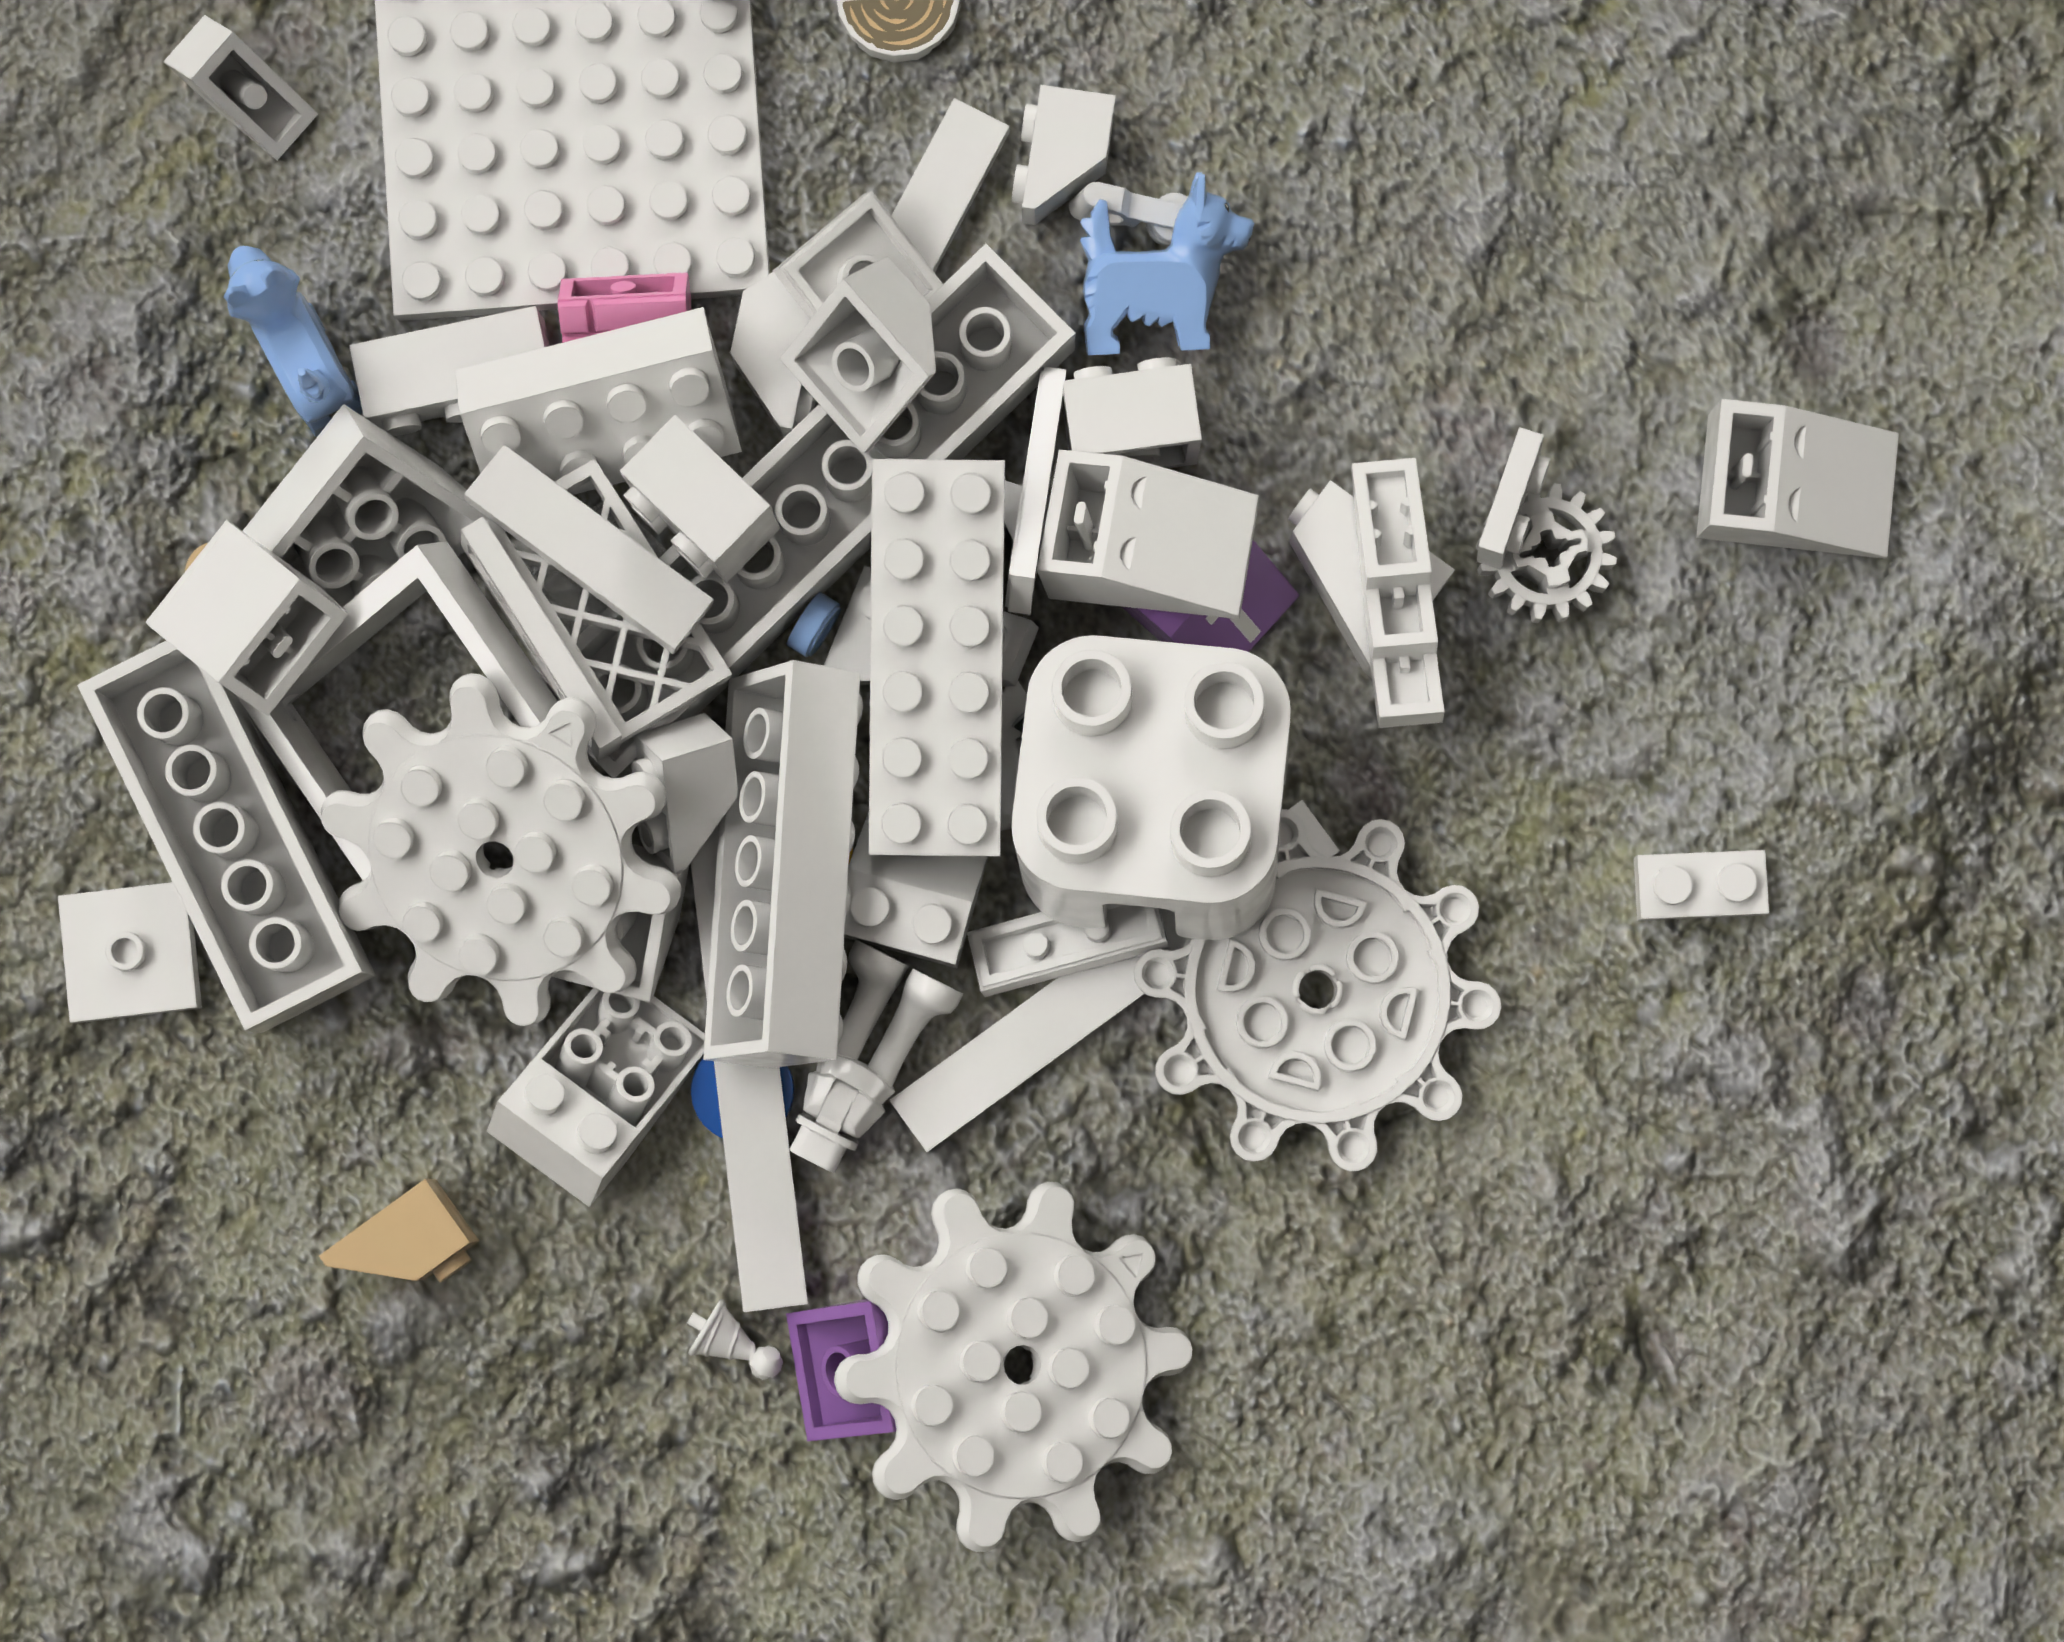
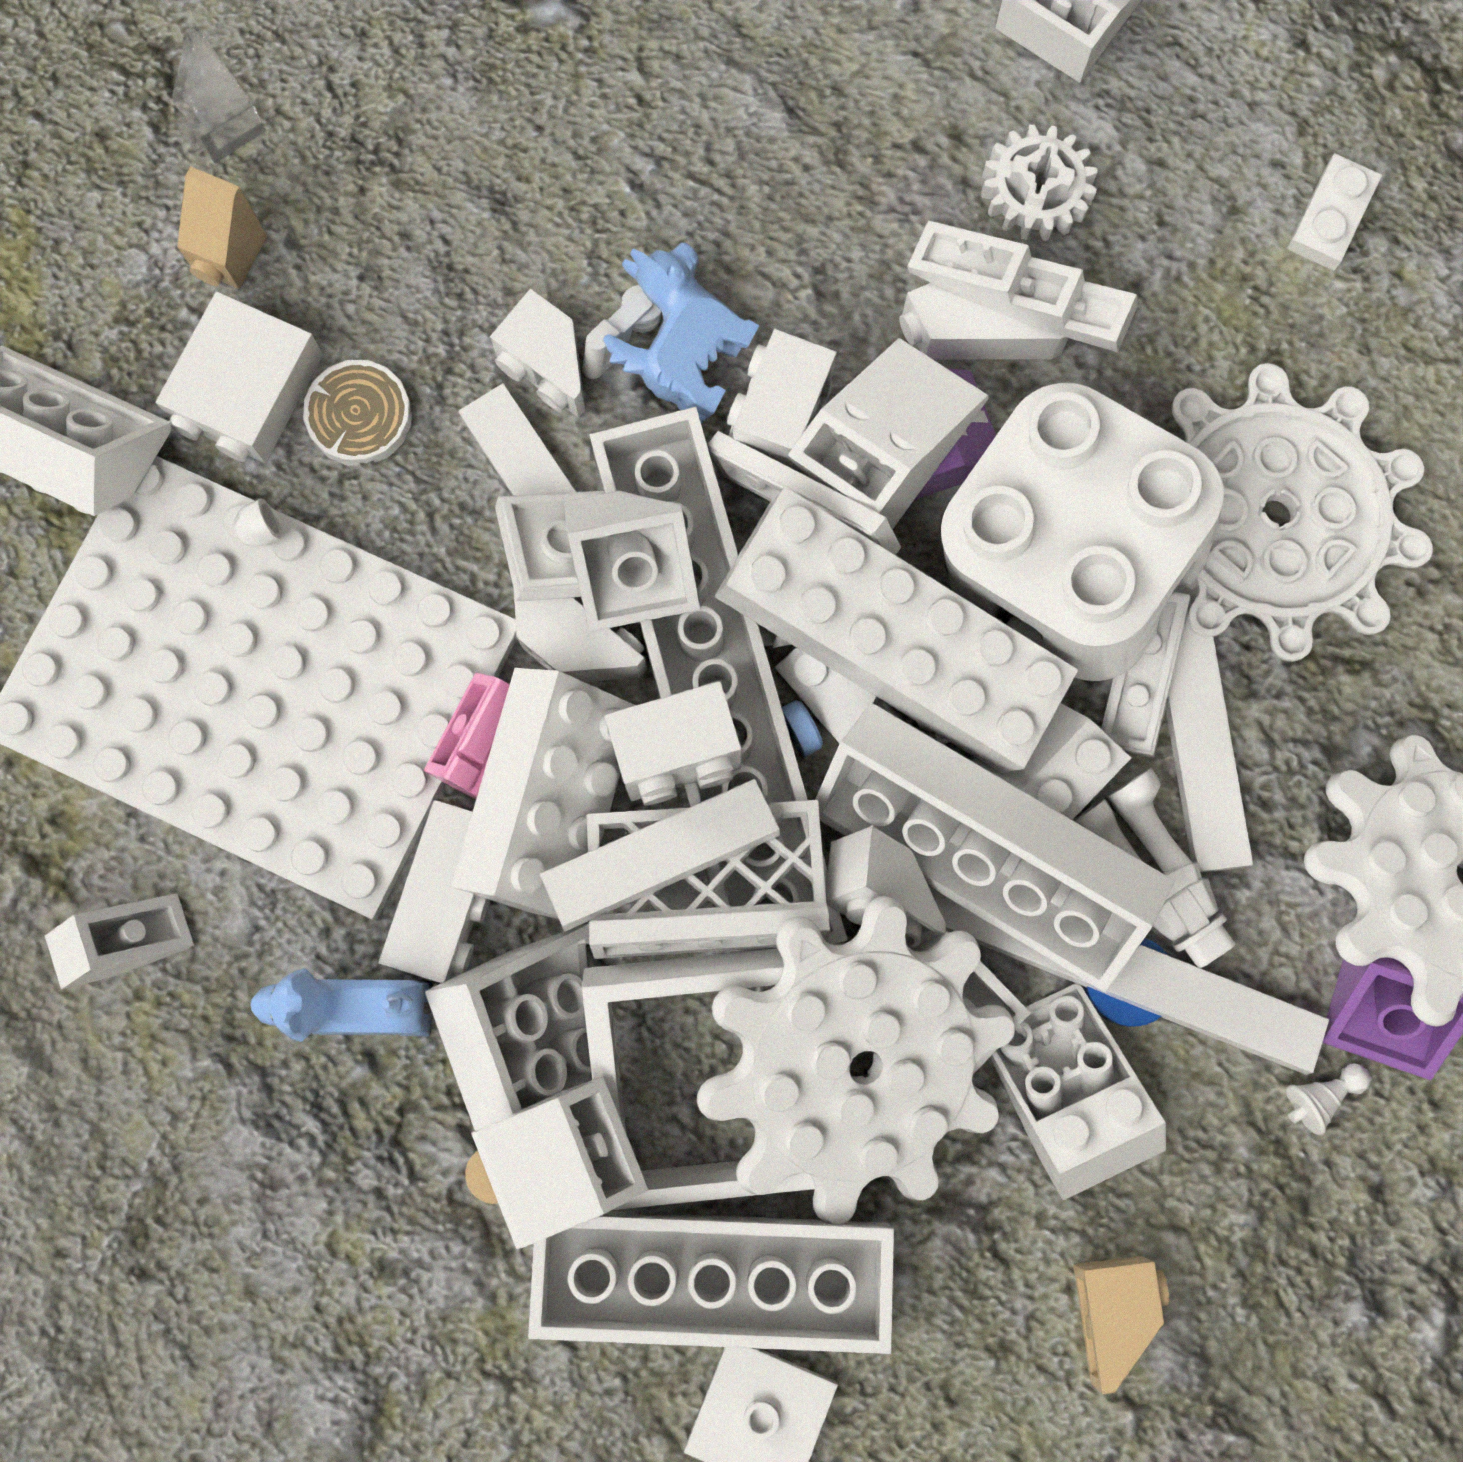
camera: 65 degrees left, 5 degrees down
white plate [1477,427,1551,570] -> none

